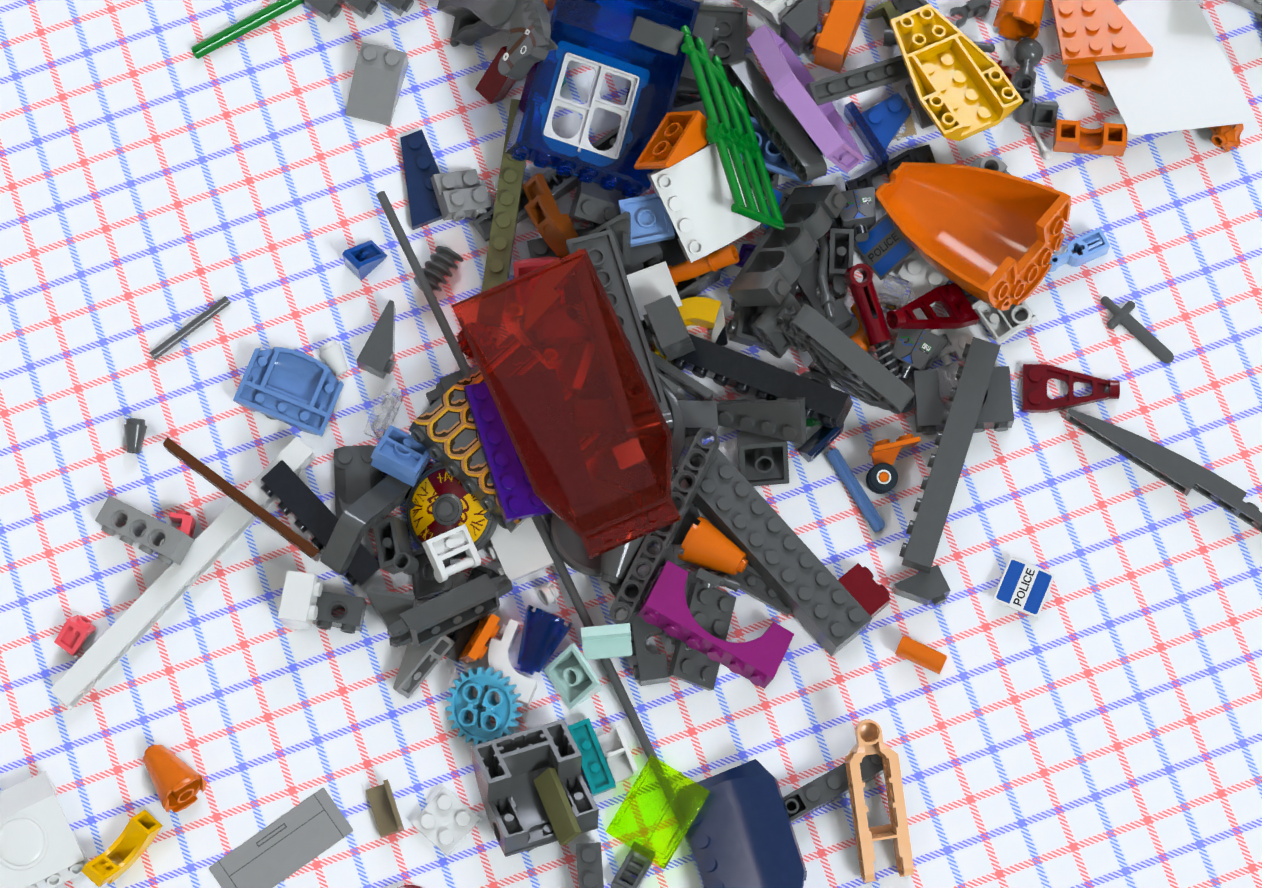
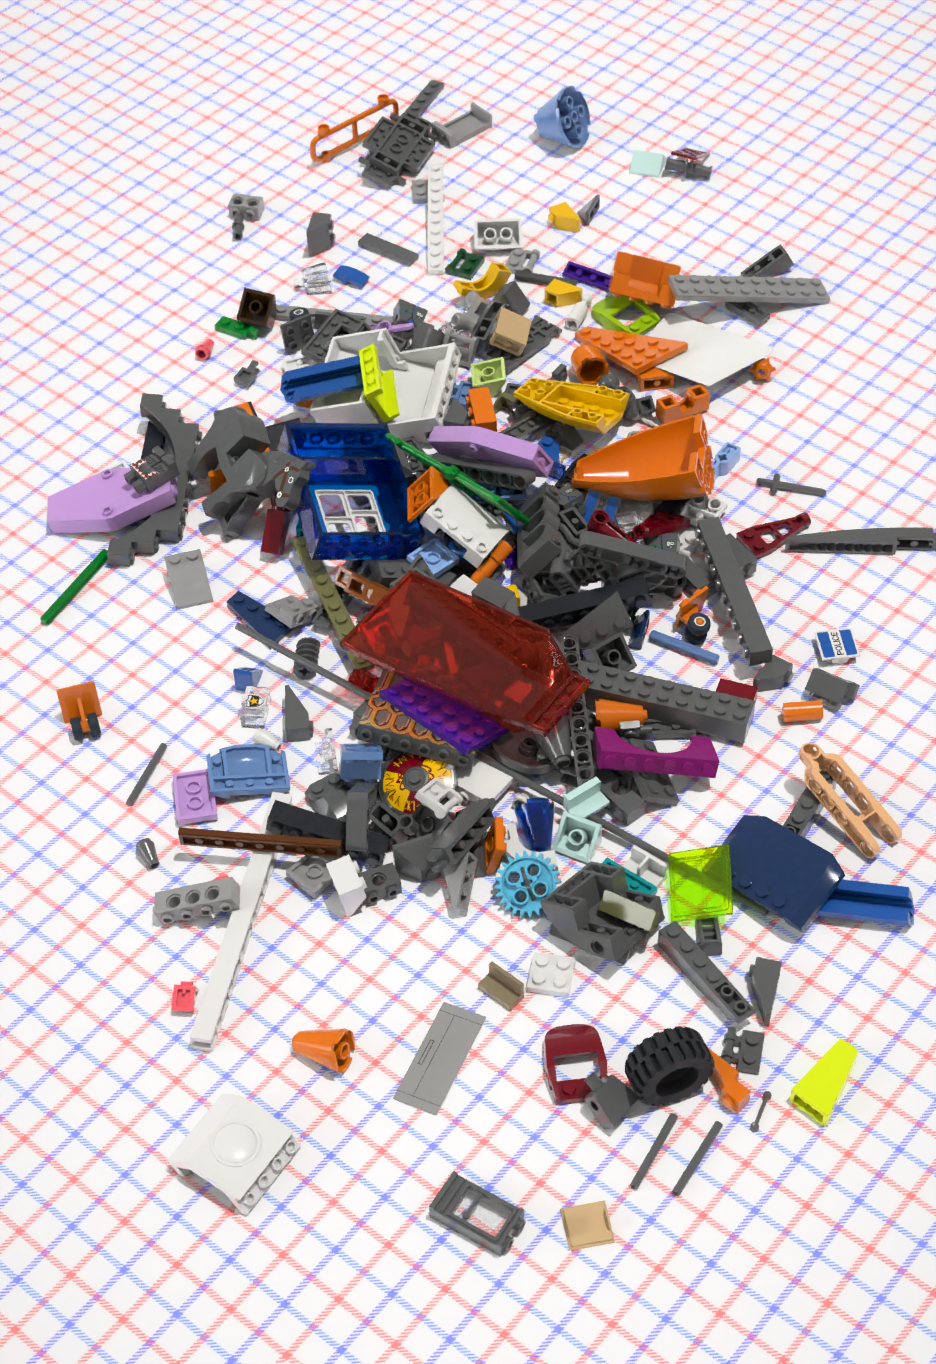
camera: 30 degrees left, 25 degrees down
yellow arch [81,810,163,887] -> none
dark grey slope [629,16,685,55] -> none
none -> orange plate [56,681,102,741]
none -> lavender plate [172,769,218,825]
none -> clear brick [238,686,271,729]
none -> light grey plate [286,855,333,898]
none -> dark grey hinge [805,668,860,706]

